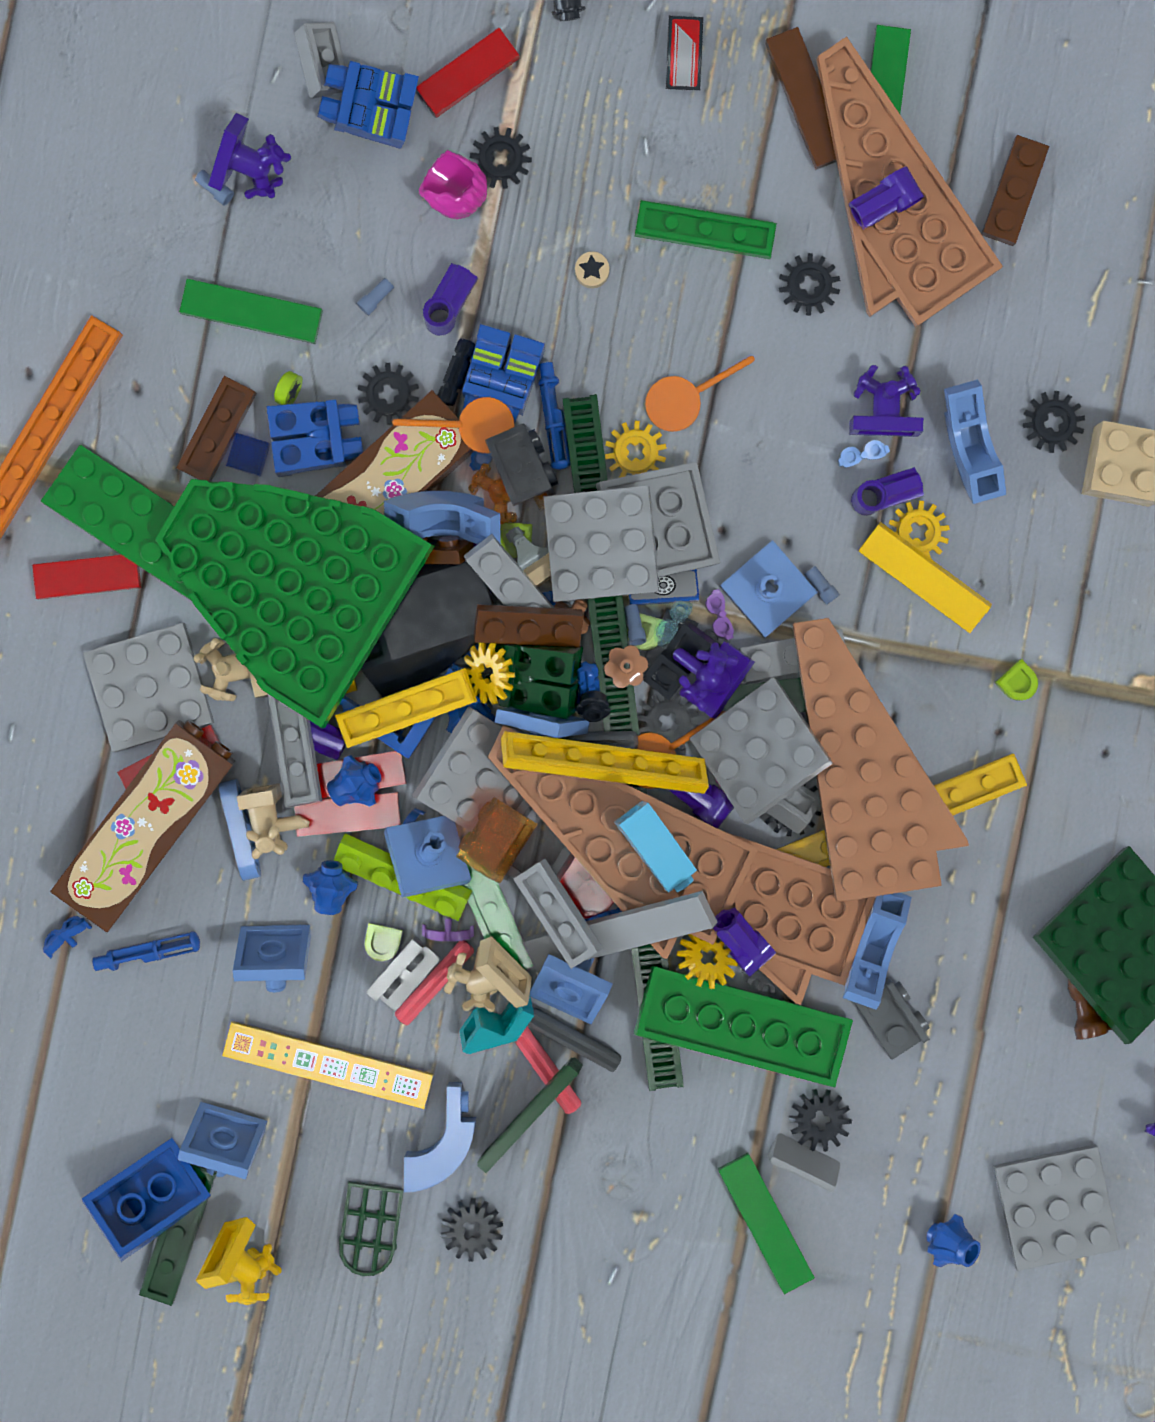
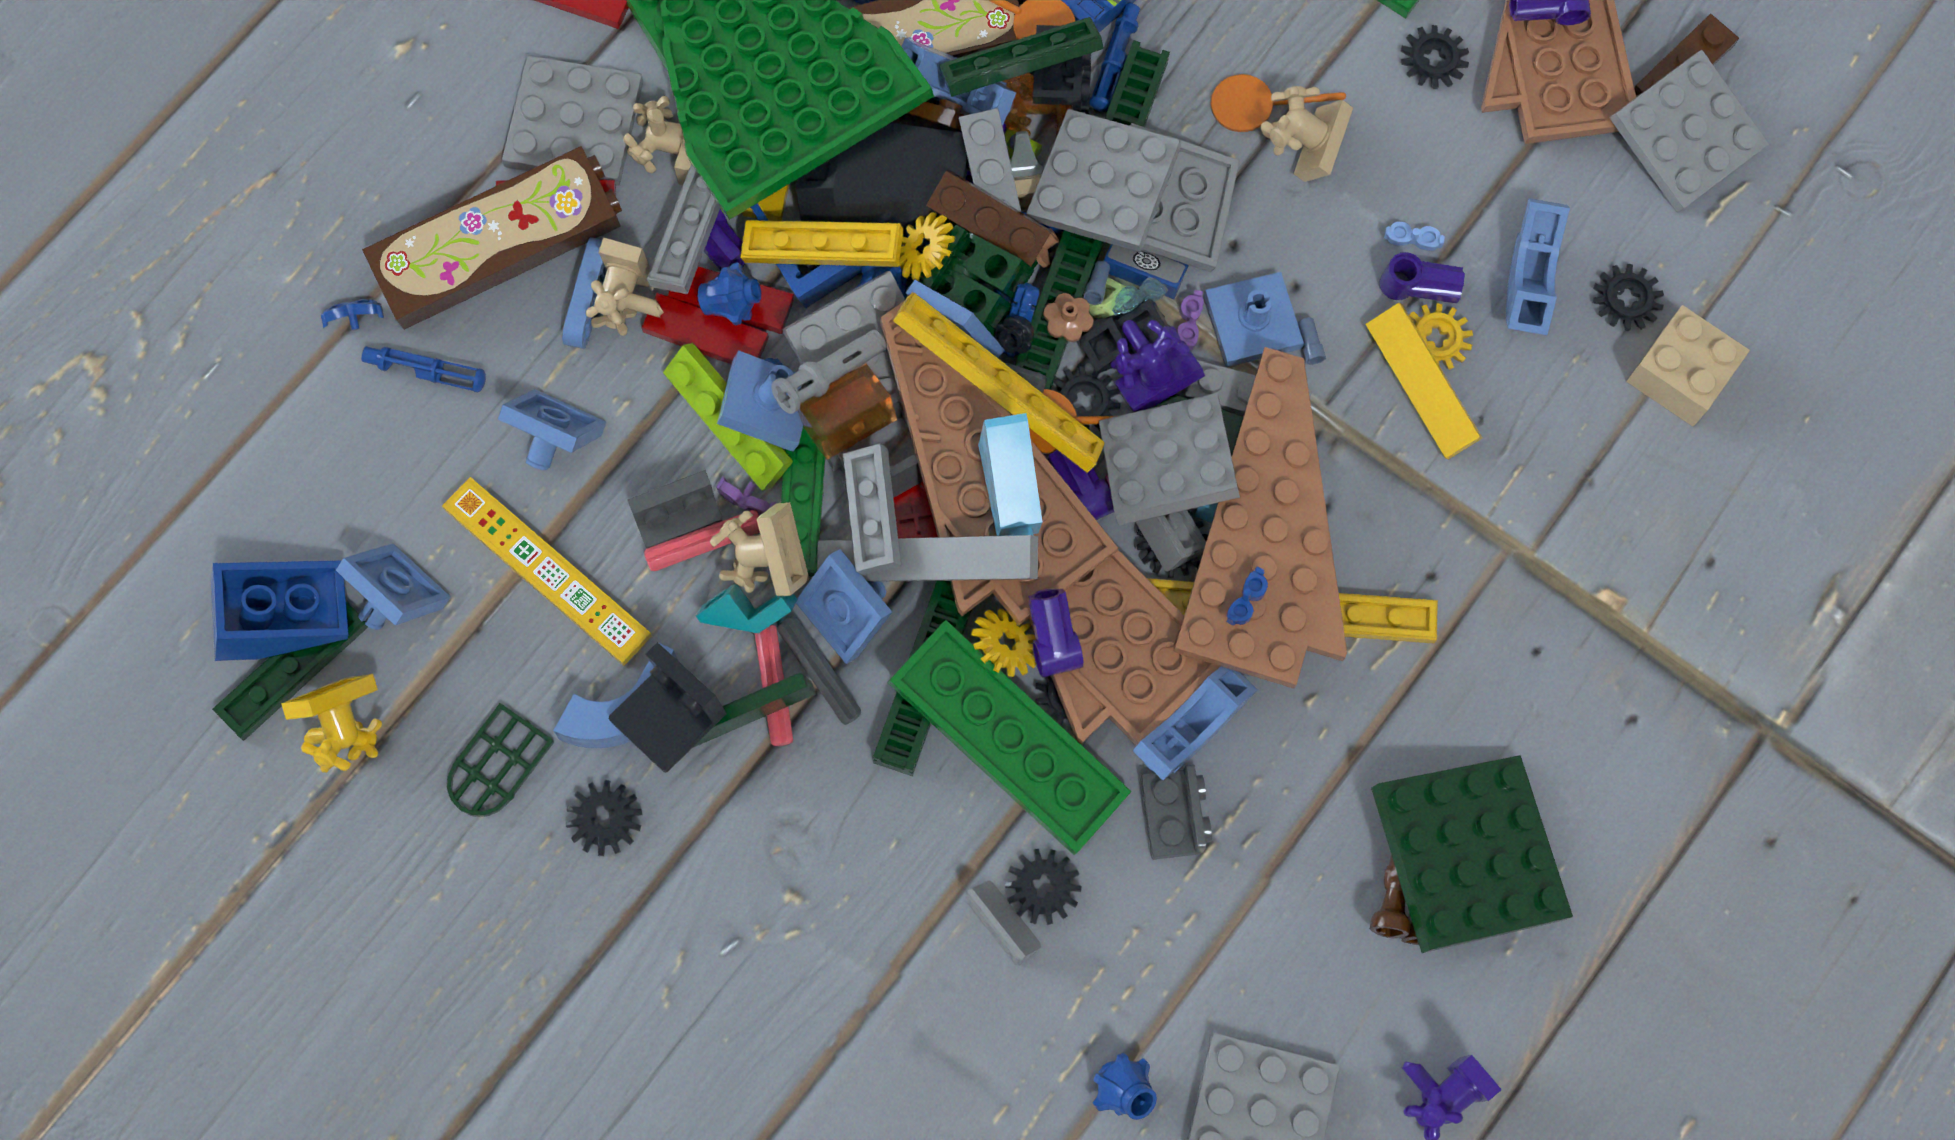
camera: 20 degrees right, 15 degrees down
blue rock [303,860,358,915] -> none
tile [364,922,403,961] -> none
yellow gear [605,421,667,478] -> none
green tile [718,1153,815,1295] -> none
dark purple piece [849,365,924,437] -> none
lime tile [994,659,1038,701] -> none
none -> black bracket [609,642,727,773]
none -> light grey pin [771,330,886,414]
none -> dark green tile [940,17,1104,97]
none -> blue piece [1226,566,1268,625]
none -> tan piece [1261,86,1353,182]
none -> light grey plate [1609,50,1769,212]

